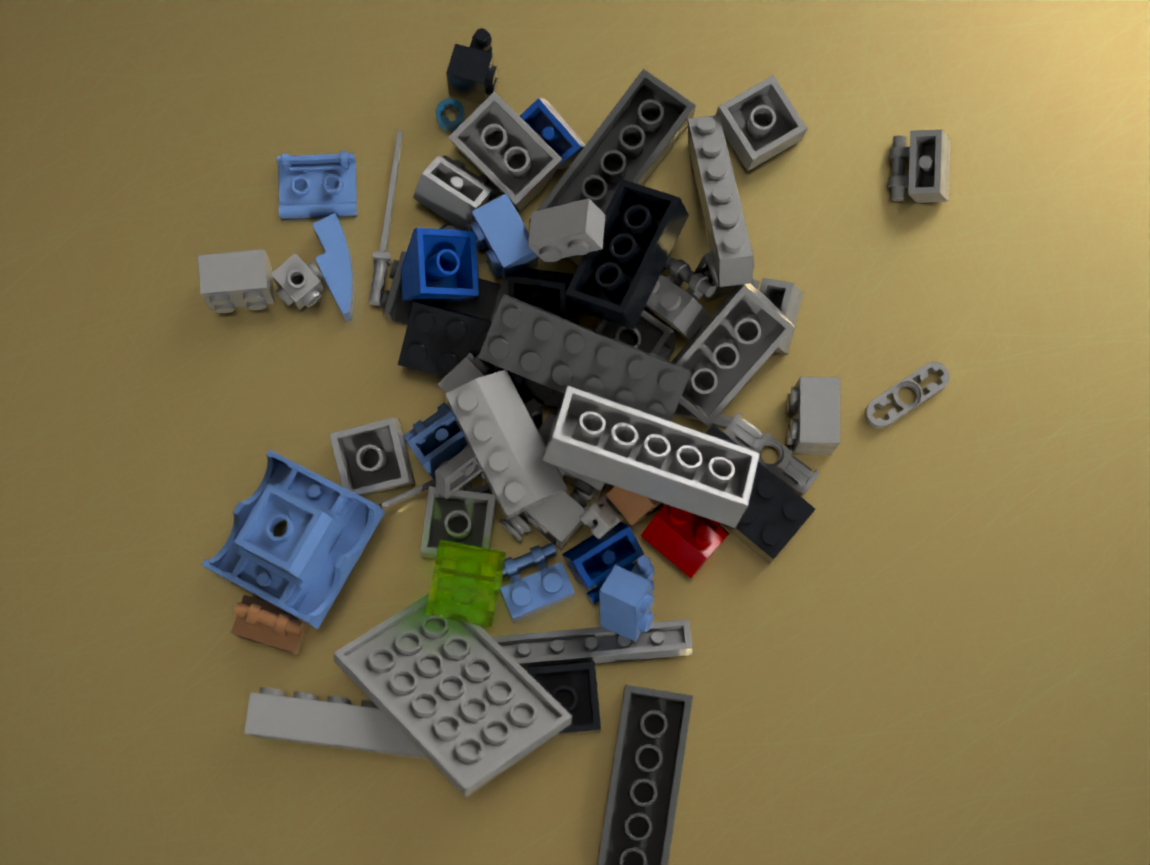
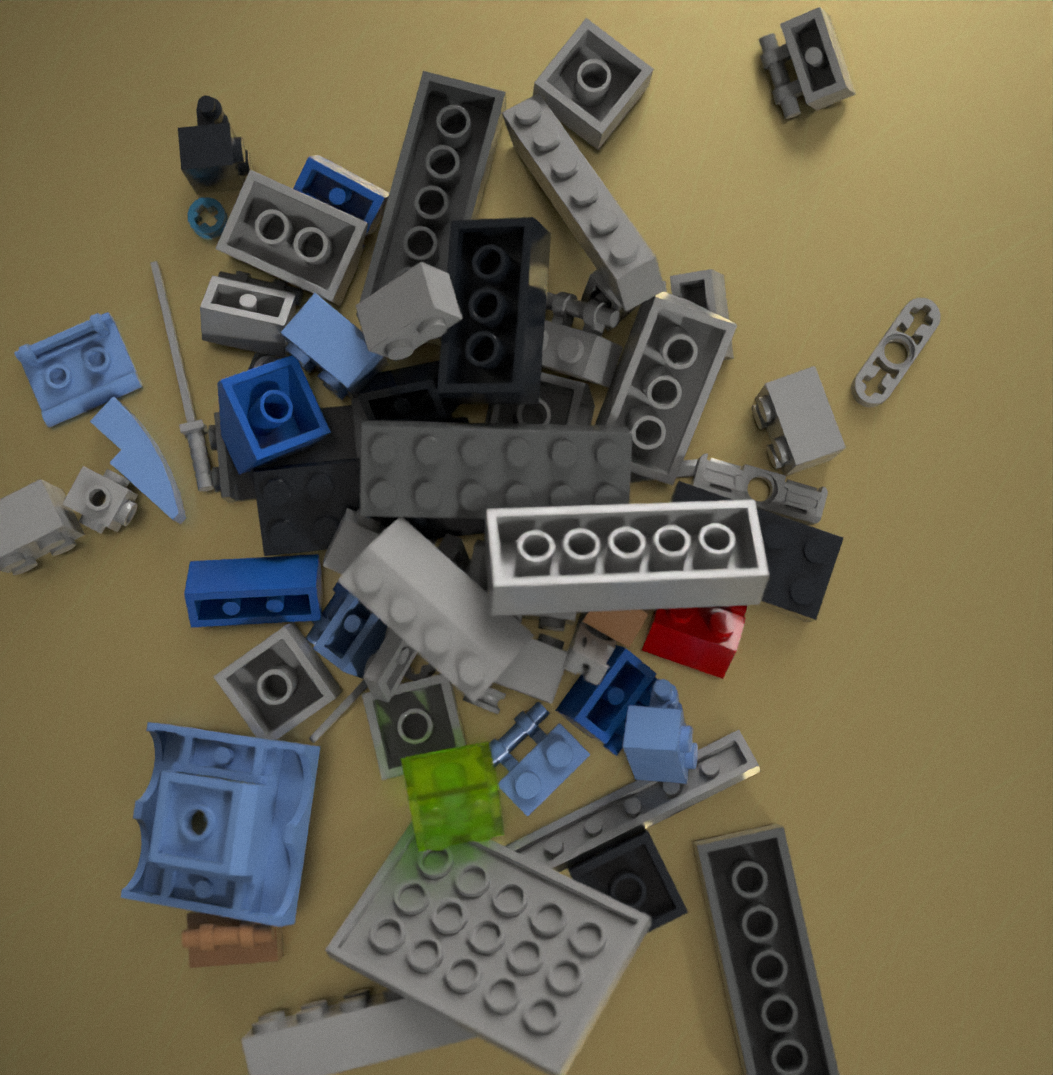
camera: 15 degrees left, 5 degrees up
none -> blue brick [184,554,324,628]

